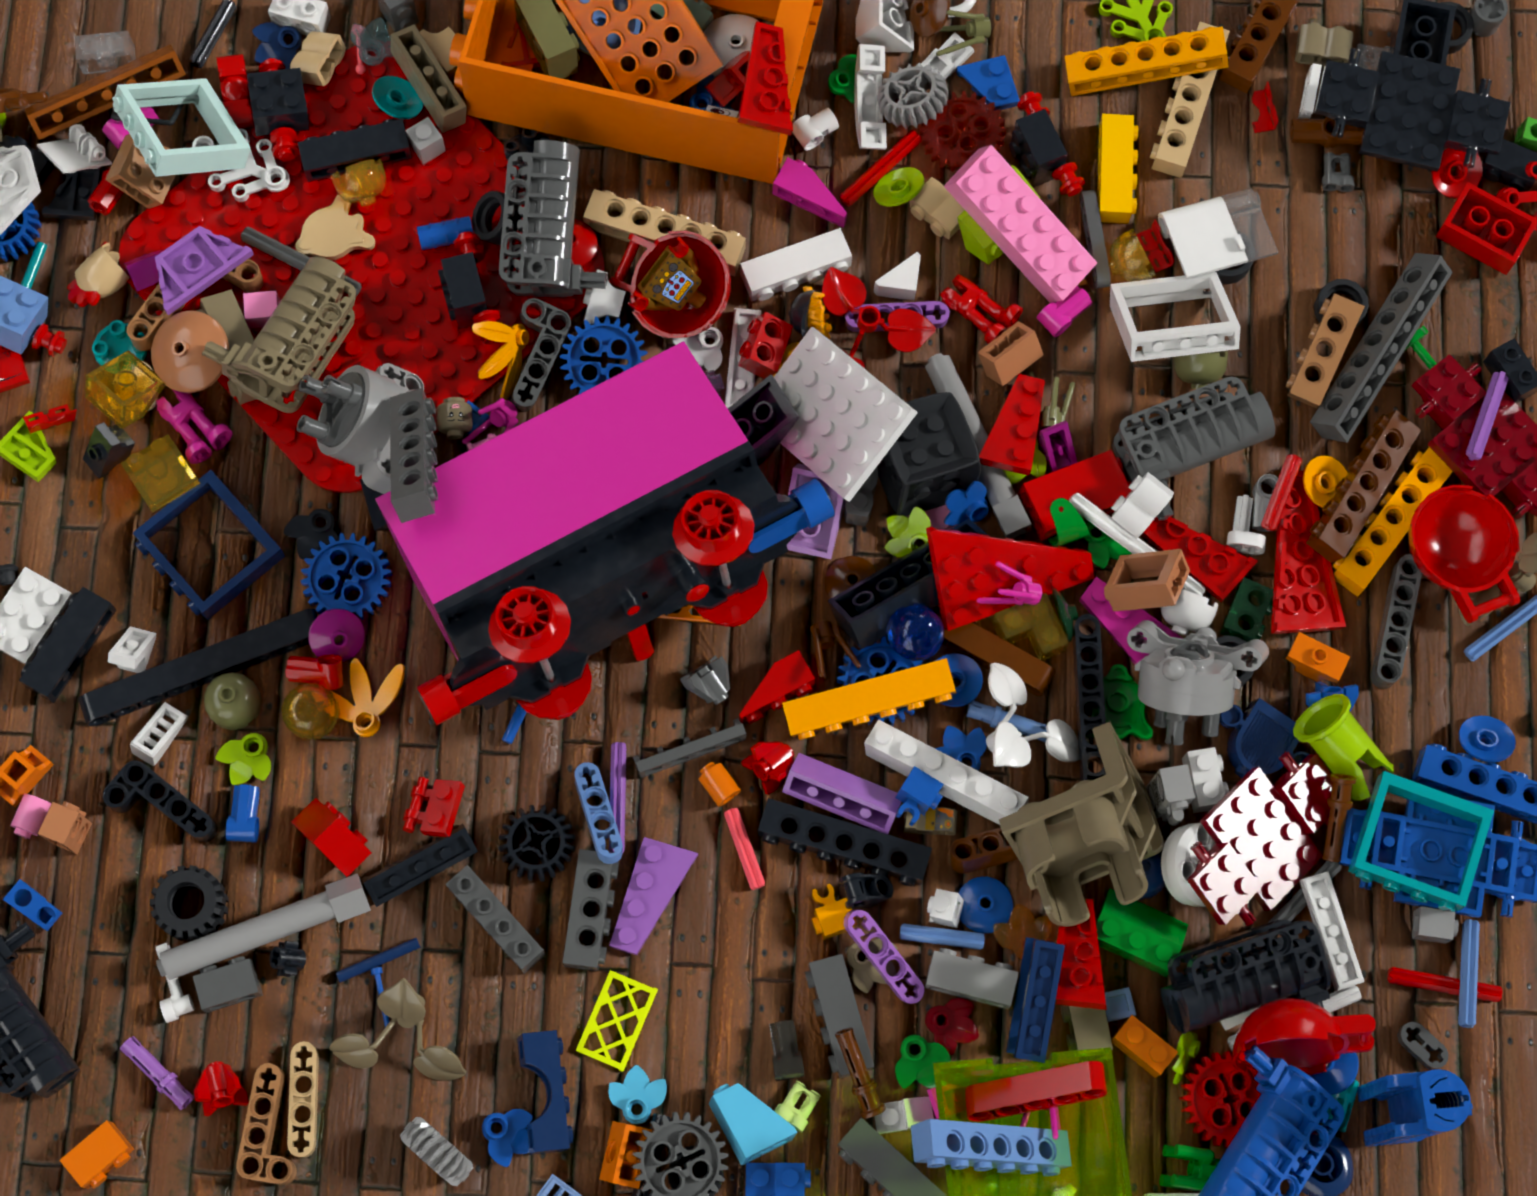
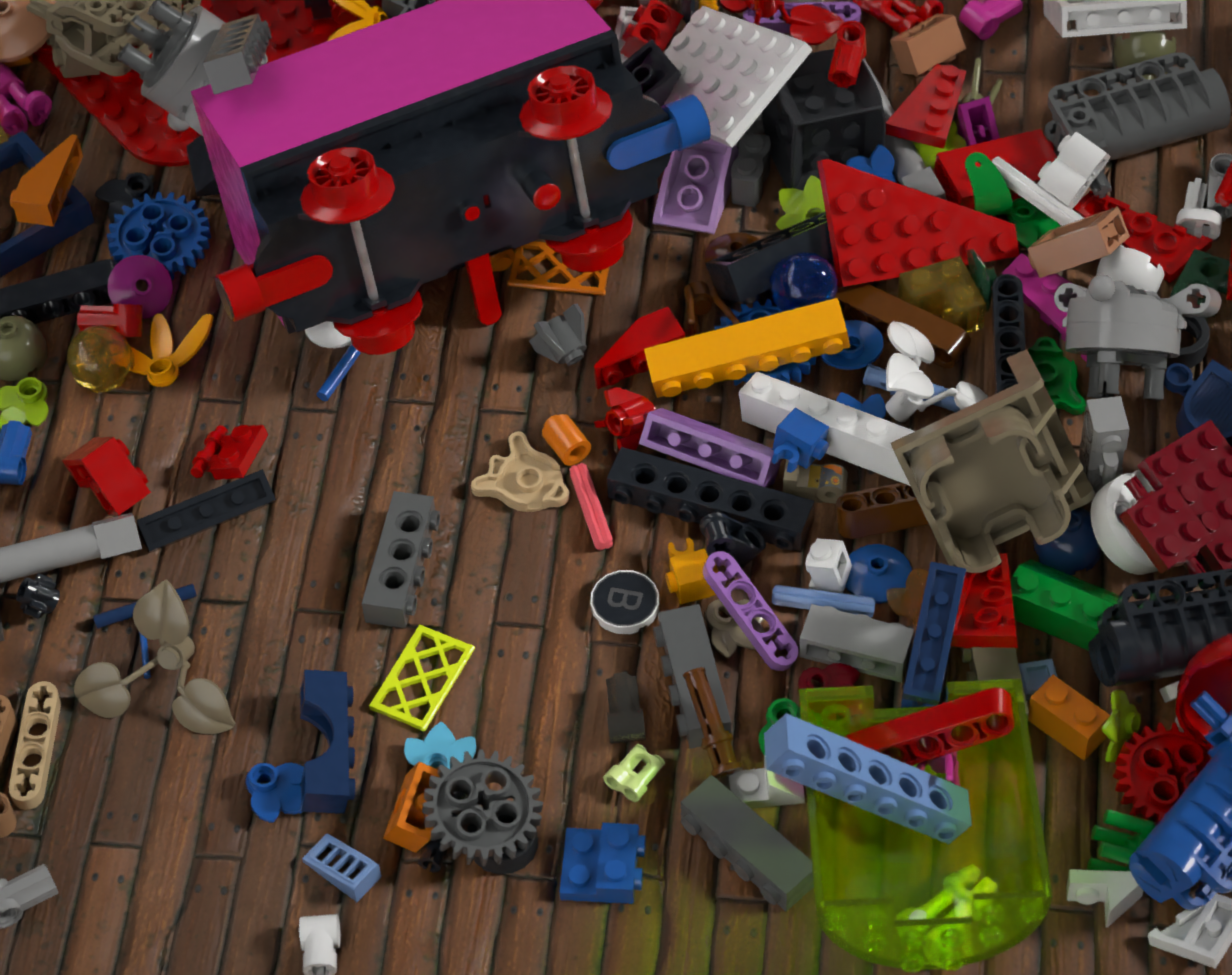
camera: 10 degrees right, 20 degrees down
light grey gear [400,1117,473,1186] -> none
dark grey brick [446,865,546,974] -> none
black gear [498,805,576,882] -> none
medium blue beam [574,762,623,864] -> none
medium lavender axle [609,742,626,853] -> none
medium lavender wing [609,837,698,955] -> none
dark grey hinge [633,718,746,778] -> none
medium azure slope [709,1083,797,1166] -> none
dark pink plant [977,561,1042,606] -> none
white brick [1182,747,1229,813] -> none
none -> orange slope [10,134,83,227]
none -> tan tile [471,431,569,512]
none -> black tile [590,570,660,634]
none -> red piece [828,20,867,88]

